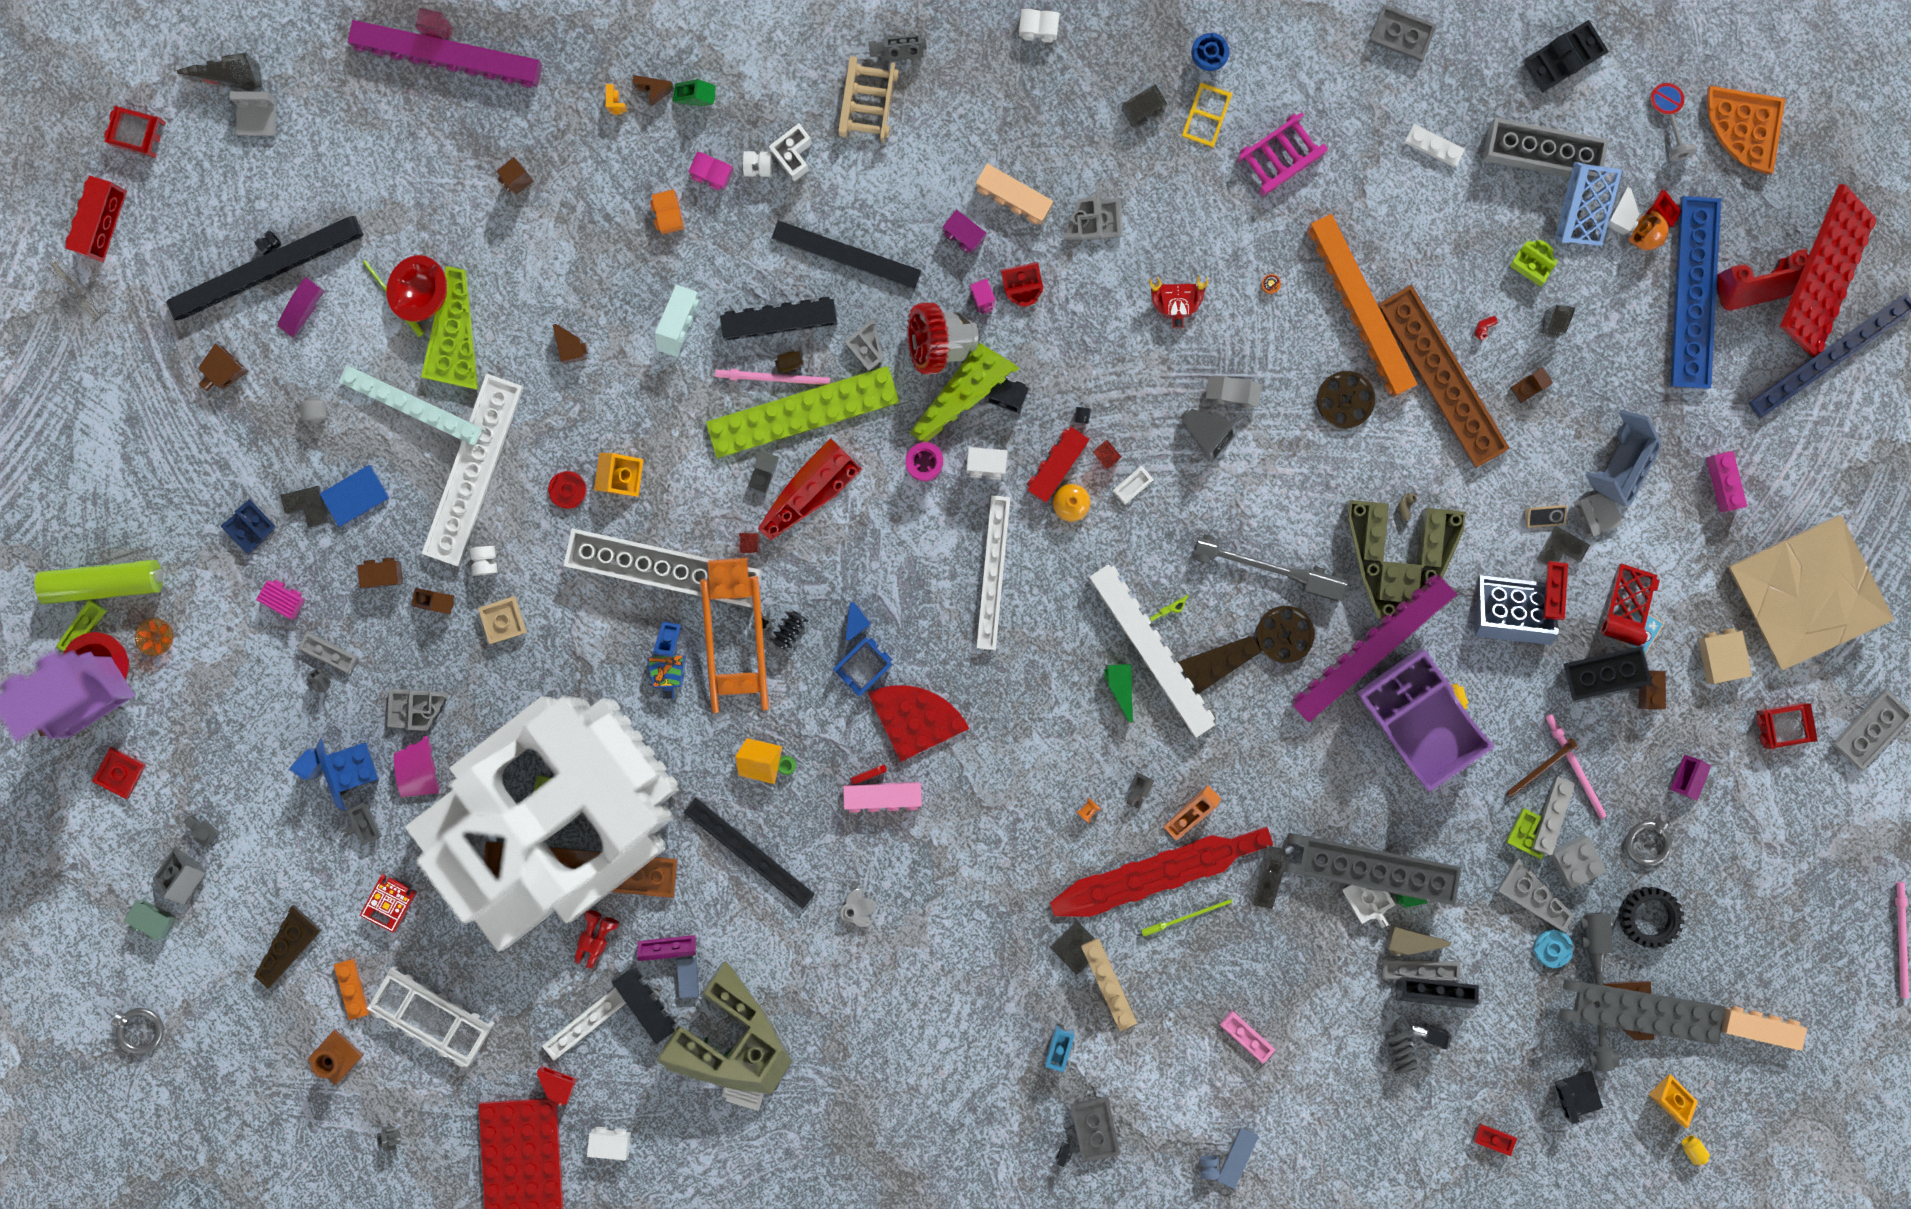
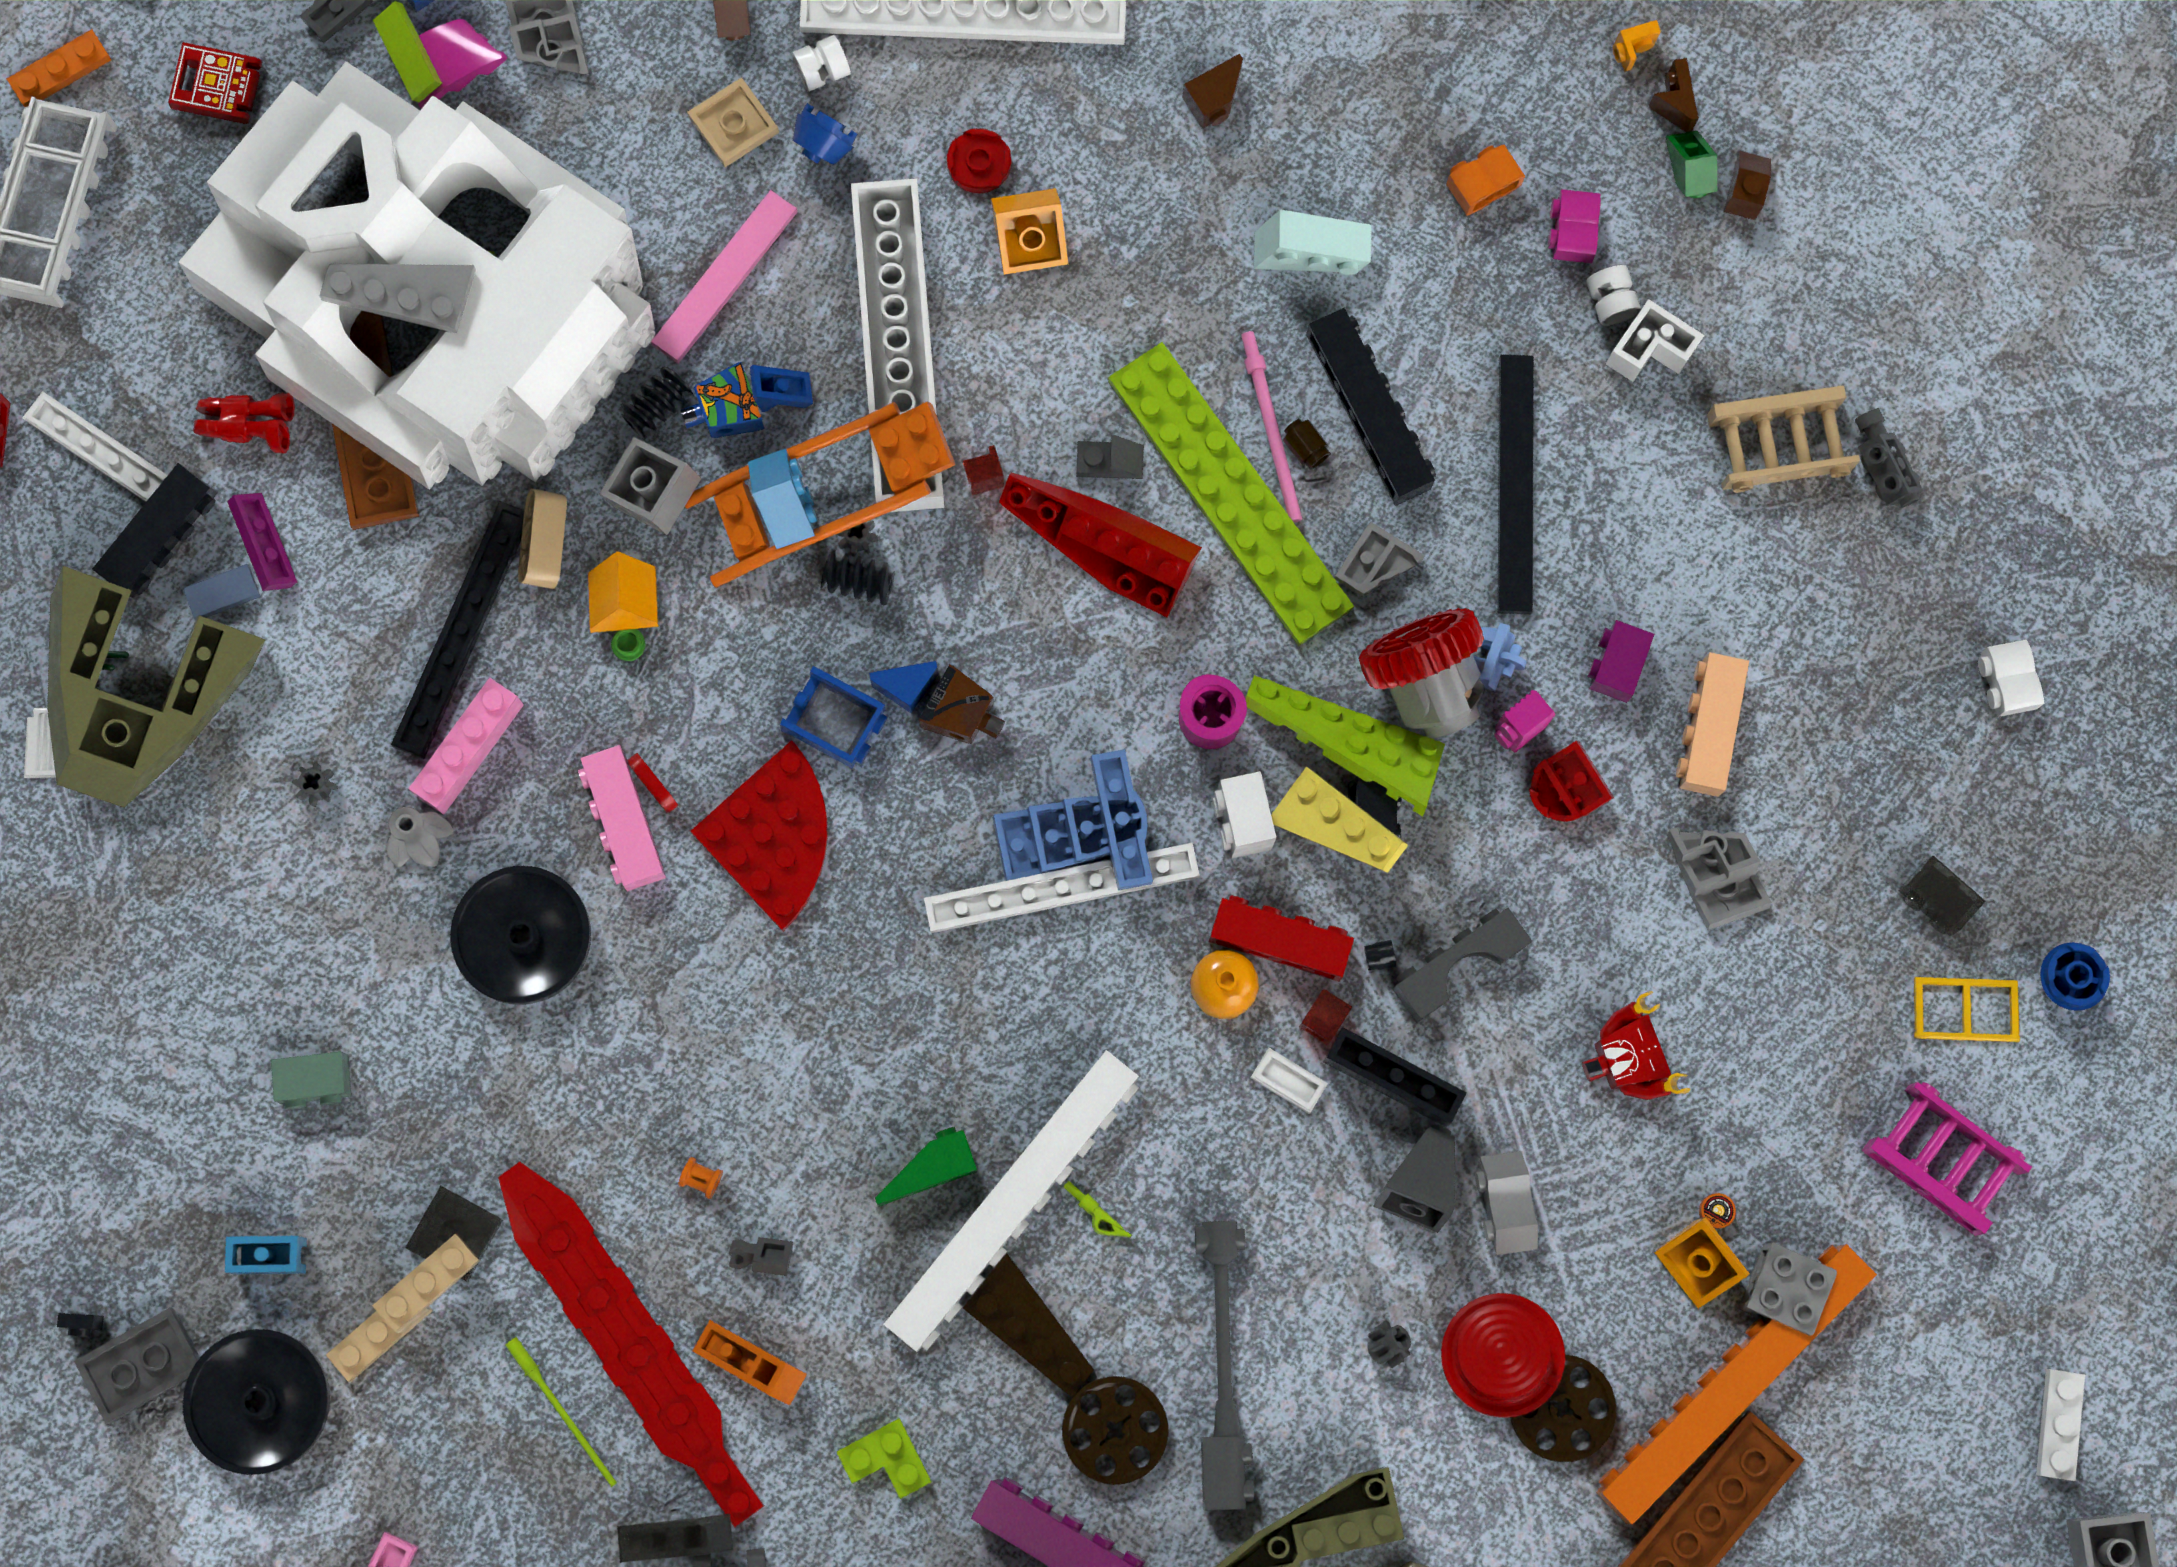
camera: 65 degrees right, 10 degrees down
none -> black dish [183,1329,330,1475]
none -> sand green brick [271,1051,351,1109]
none -> dark grey gear [292,762,338,807]
none -> light grey wing [319,264,476,333]
none -> lime tile [373,1,442,103]
none -> bright pink brick [408,677,524,815]
none -> black dish [450,866,591,1005]
none -> tan beam [518,488,567,589]
none -> light grey brick [599,437,702,535]
none -> black piece [620,366,694,440]
none -> bright pink tile [651,190,798,364]
none -> dark azure brick [748,448,818,549]
none -> blue cone [792,103,858,166]
none -> lime plate [836,1418,932,1499]
none -> reddish brown torso [919,664,1005,744]
none -> medium blue slope [992,749,1153,890]
none -> light yellow wing [1271,767,1408,873]
none -> black brick [1323,1027,1467,1127]
none -> dark grey gear [1367,1321,1411,1368]
none -> dark grey arch [1393,908,1532,1023]
none -> red piece [1441,1293,1565,1418]
none -> light blue hips [1473,623,1527,691]
none -> light orange slope [1654,1217,1750,1309]
none -> reddish brown slope [1724,151,1771,220]
none -> light grey bracket [1738,1242,1837,1335]

